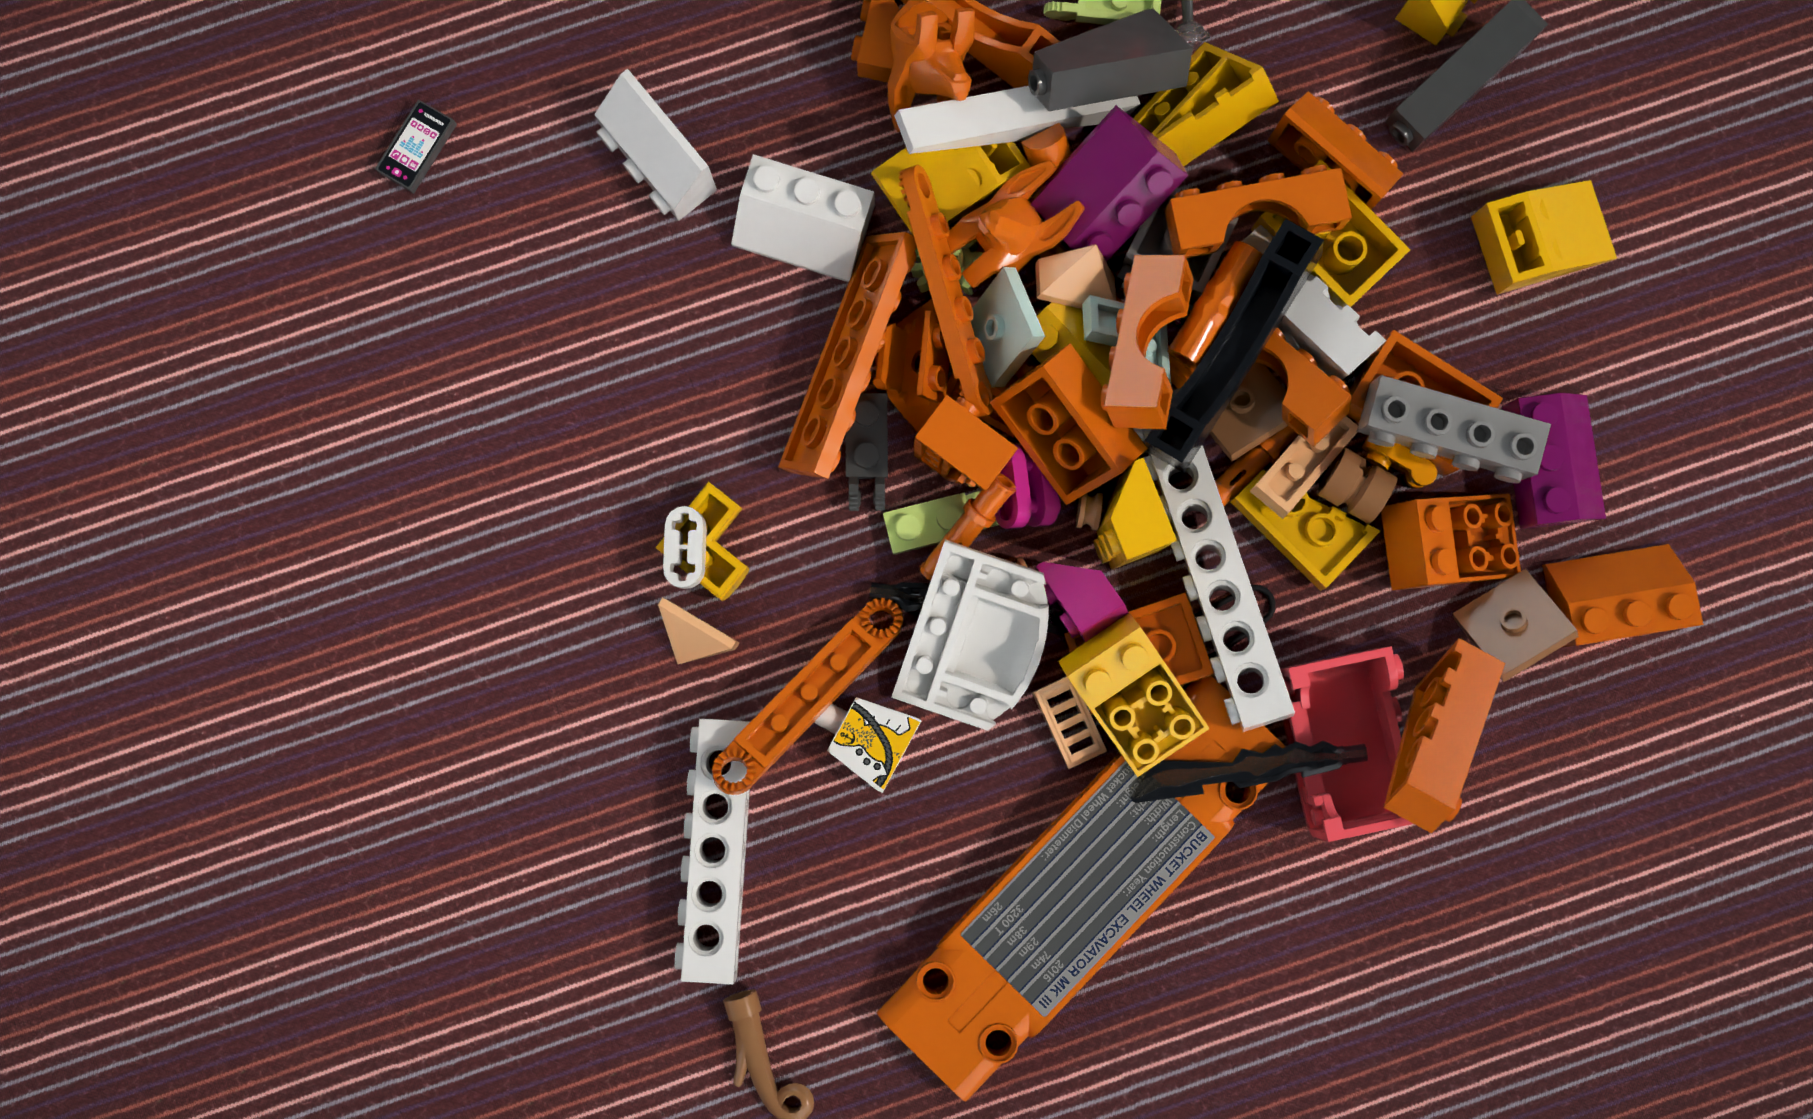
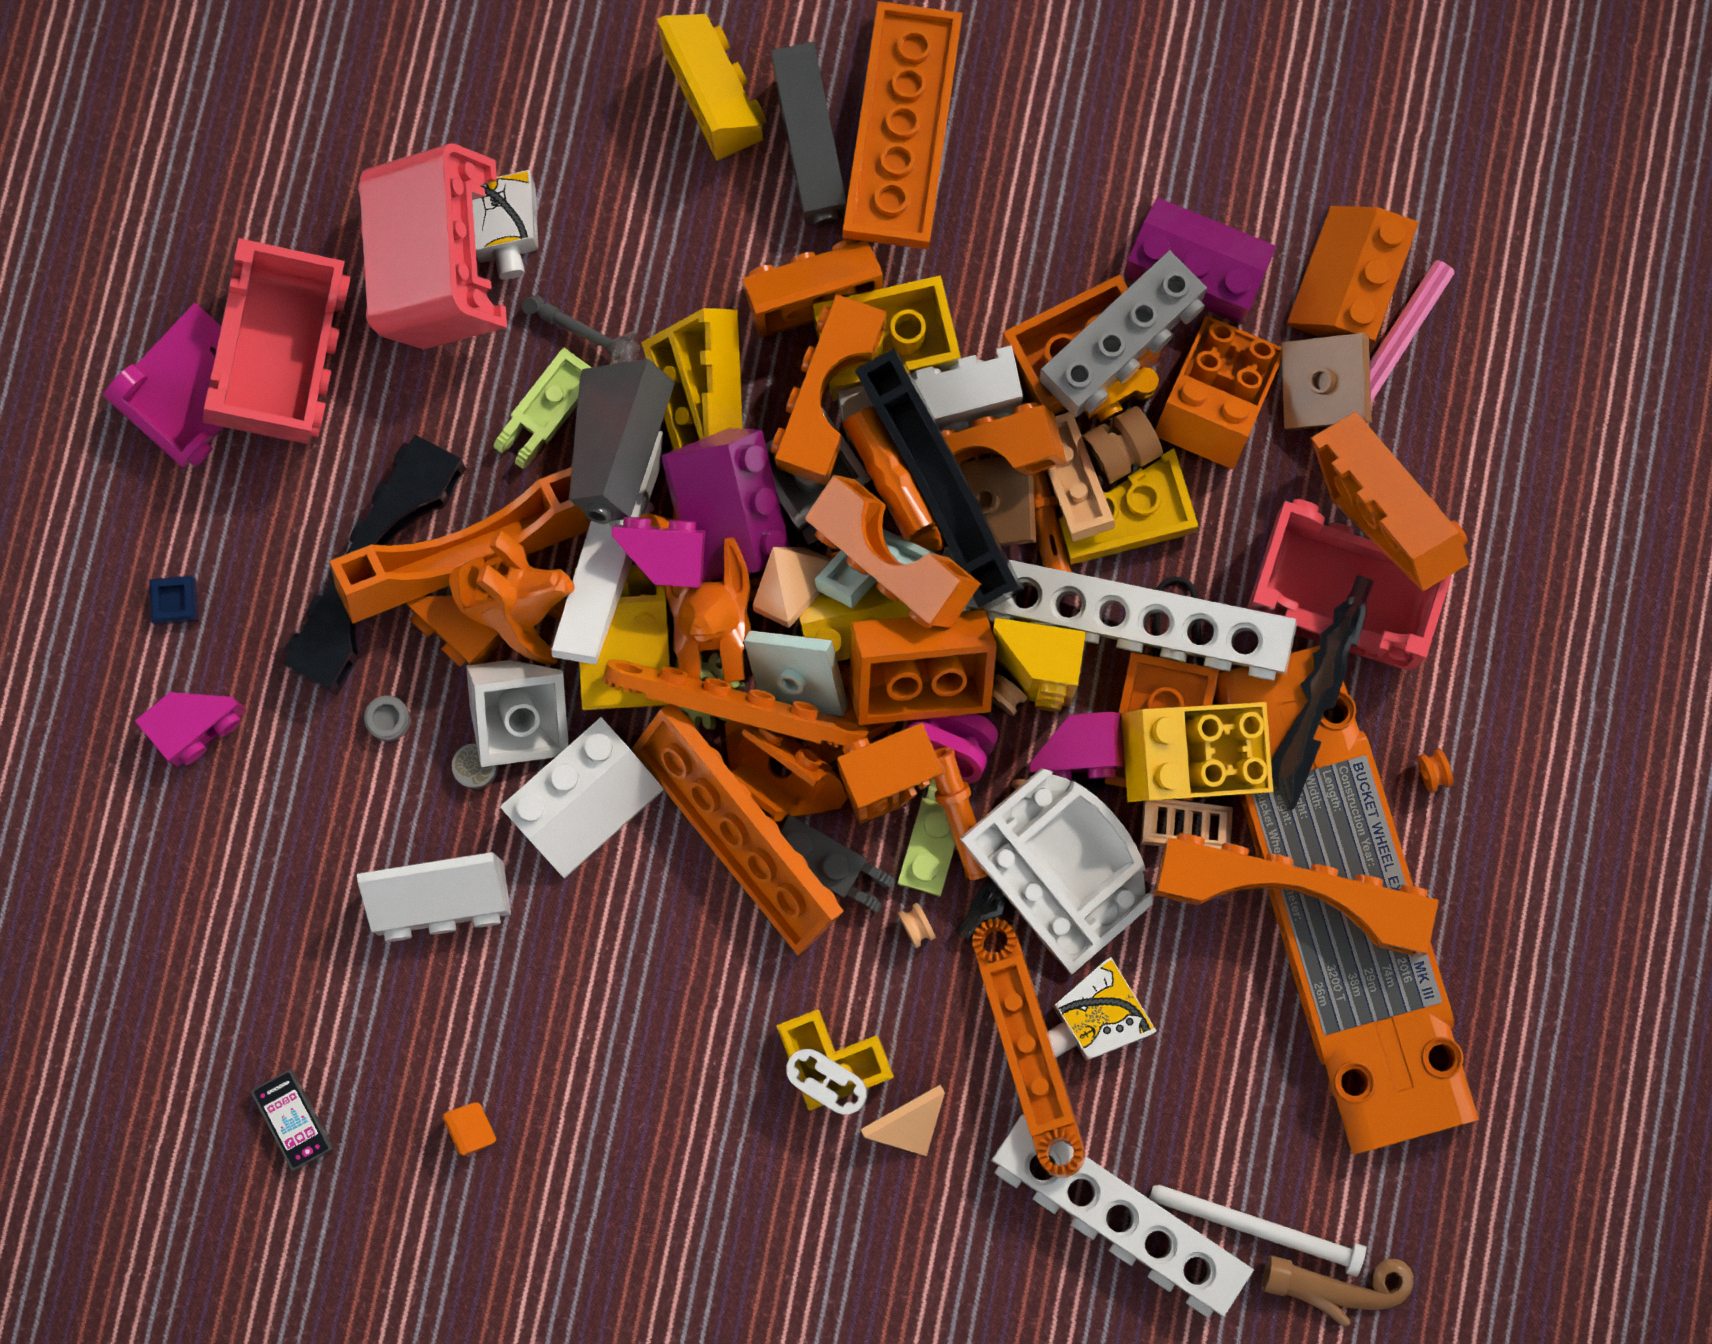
camera: 55 degrees left, 5 degrees down
yellow slope [1471,180,1617,295] -> none
none -> light grey tile [364,696,411,742]
none -> orange slope [442,1103,496,1156]
none -> light grey tile [452,743,498,789]
none -> white slope [466,660,569,767]
none -> dark pink slope [612,517,706,588]
none -> orange plate [842,1,962,250]
none -> light nougat bush [897,902,936,948]
none -> white bar [1150,1185,1366,1277]
none -> orange arch [1154,833,1439,957]
none -> bright pink axle [1327,260,1454,428]
none -> orange bush [1417,748,1454,793]

